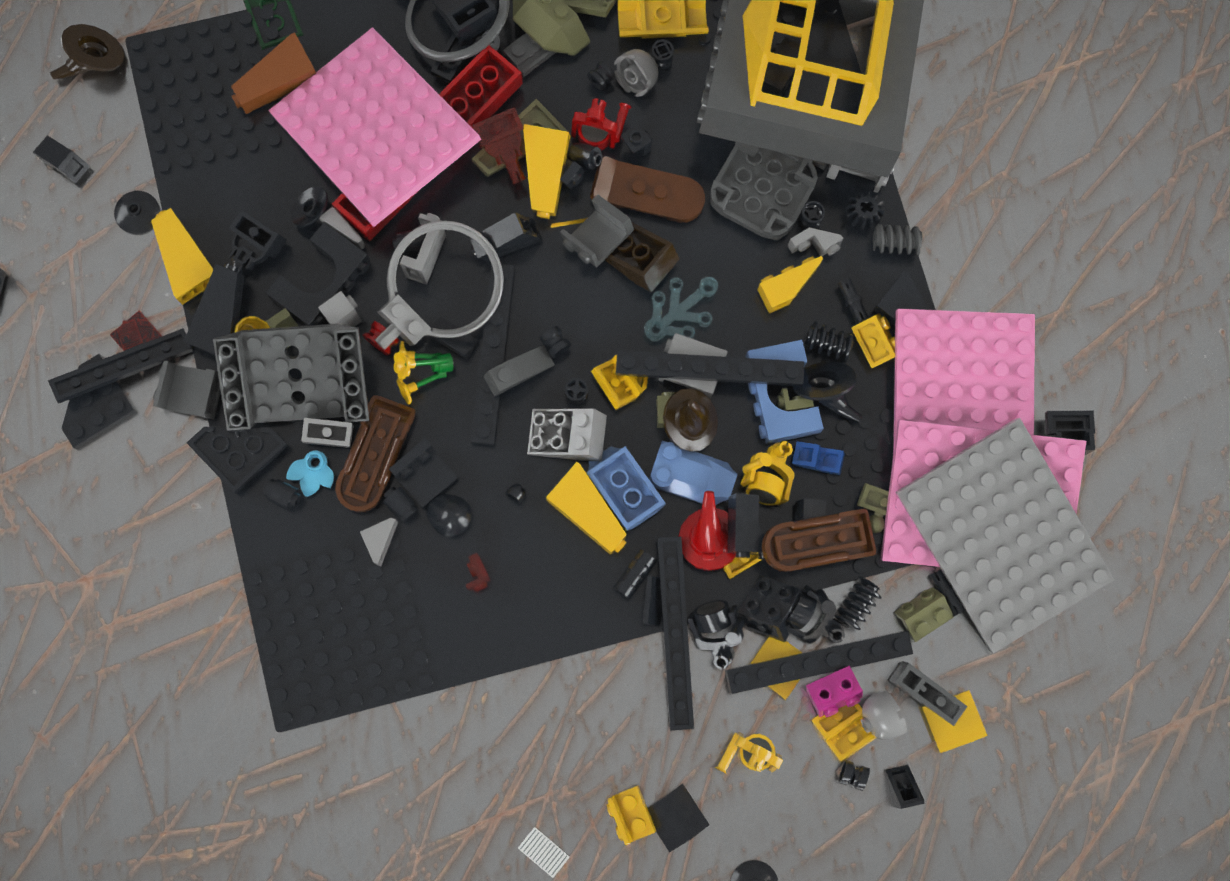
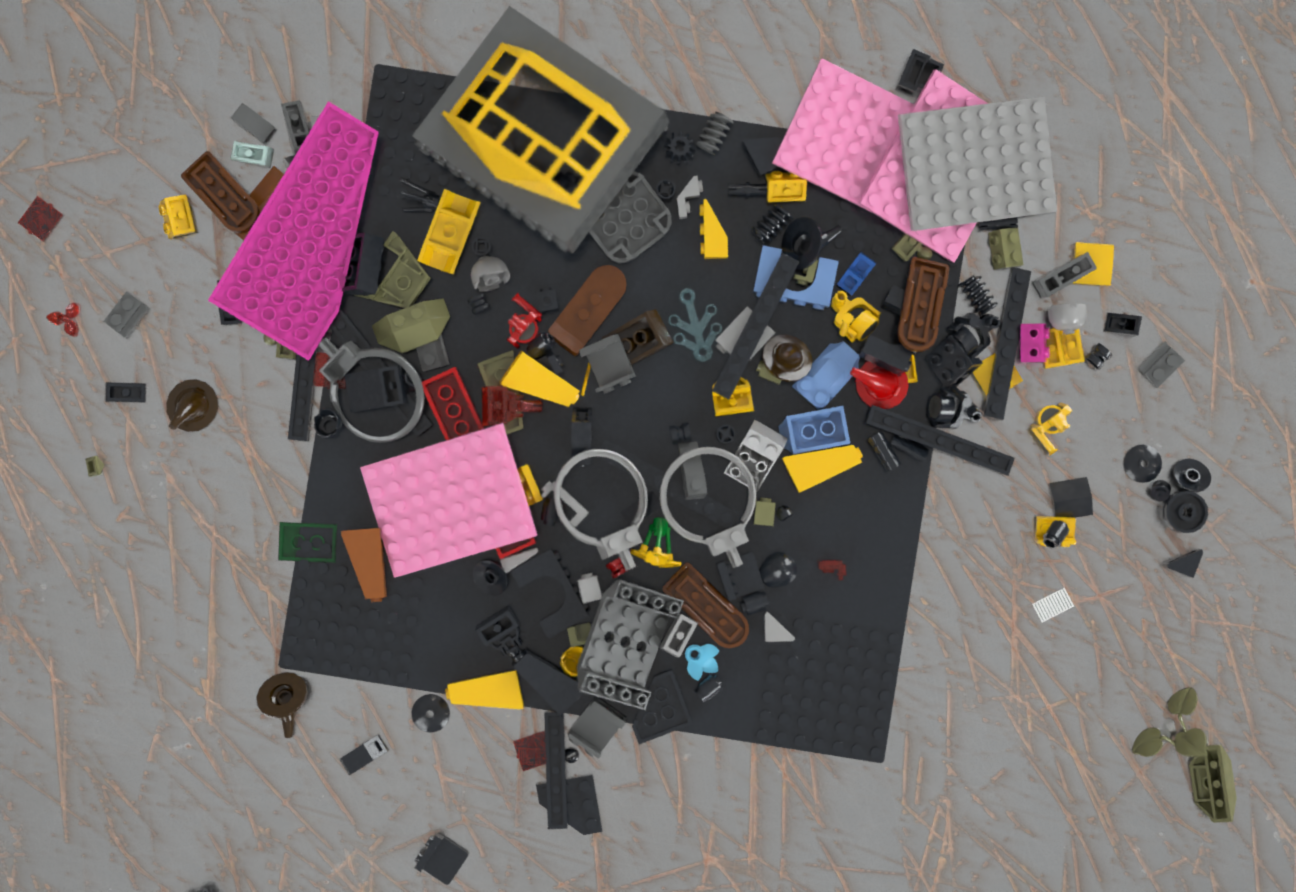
camera: 65 degrees left, 10 degrees up
none -> yellow bracket [517,464,543,506]
none -> black hinge [565,747,579,763]
none -> light grey brick [660,447,756,568]
none -> olive brick [753,498,775,526]
none -> black brick [1043,521,1069,549]
none -> dark grey plate [1137,341,1185,388]

